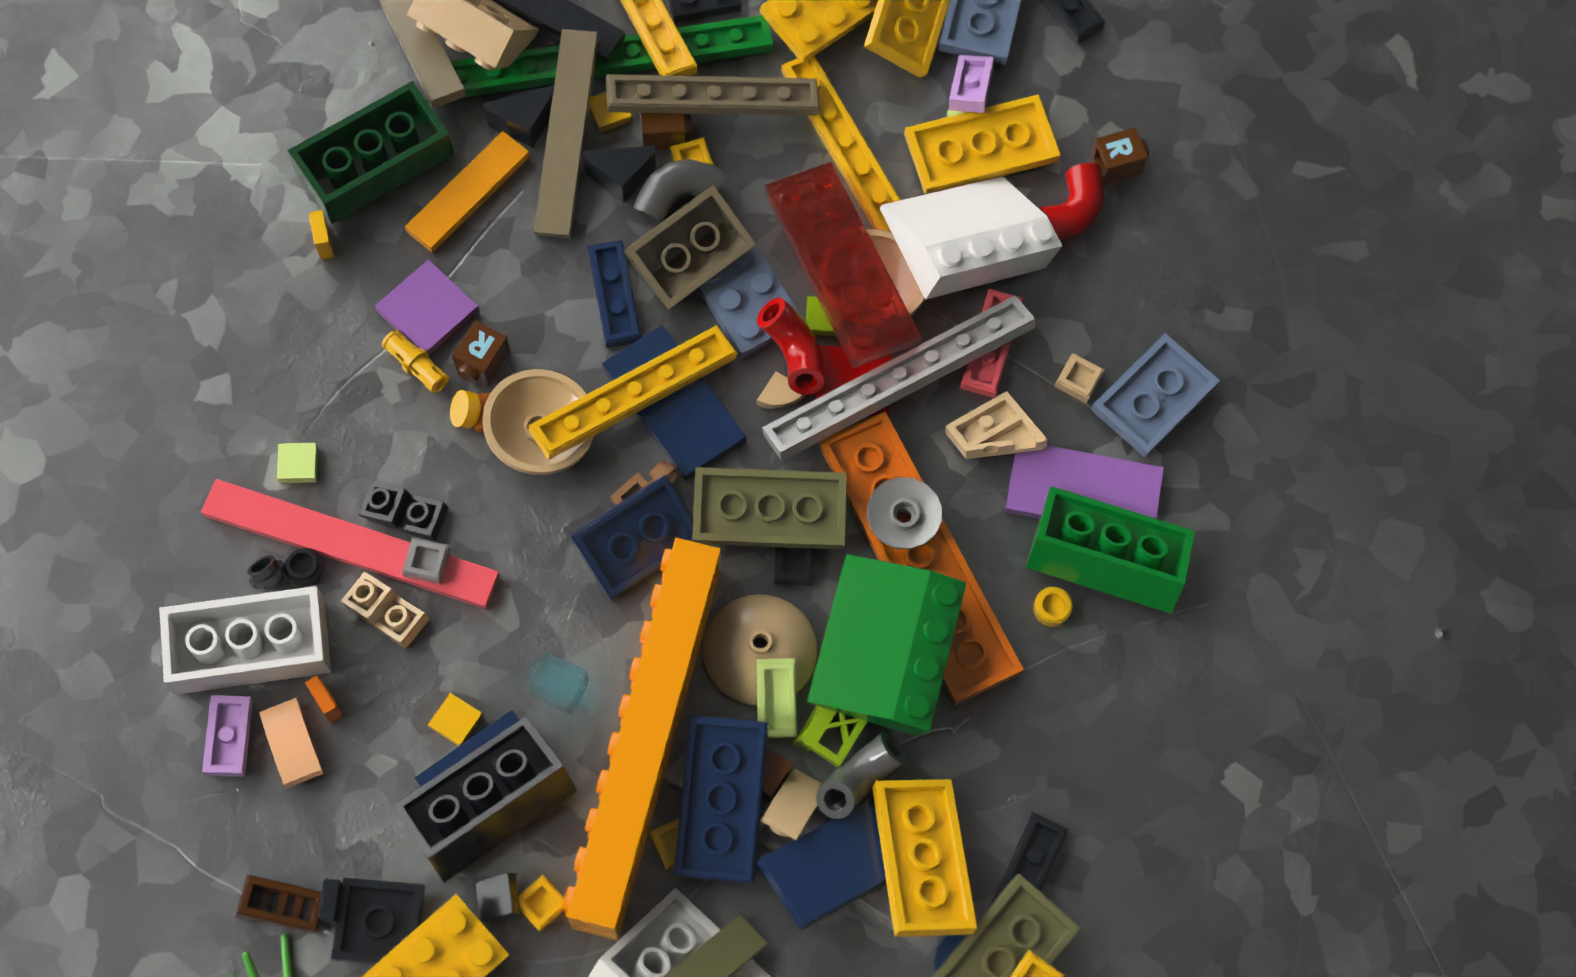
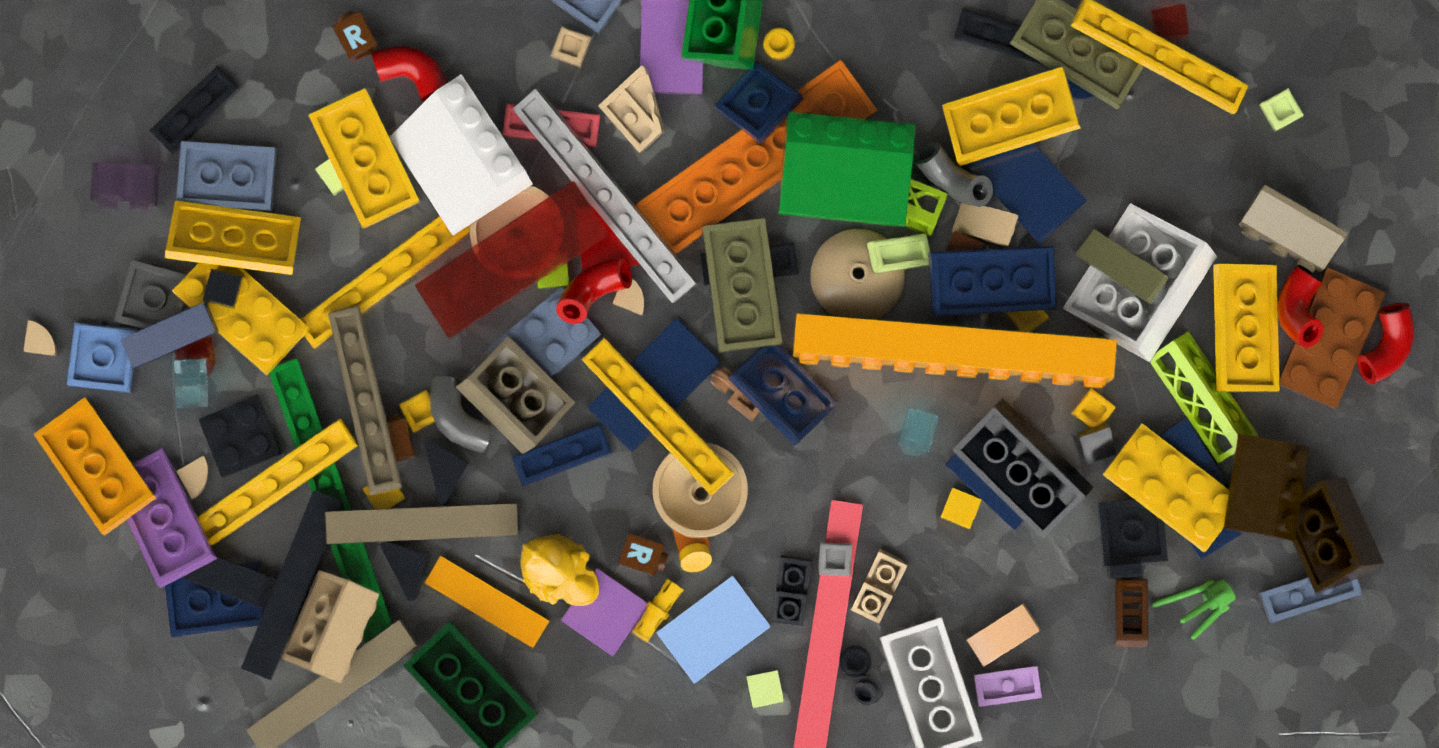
camera: 90 degrees left, 15 degrees up
orange tile [305,675,343,723] -> none
yellow tile [309,210,335,260] -> none
light grey dish [867,477,942,550] -> none
lavender plate [949,55,994,113] -> none
none -> yellow head [520,533,600,606]
none -> light blue tile [656,576,771,684]
none -> dark blue tile [714,61,803,144]

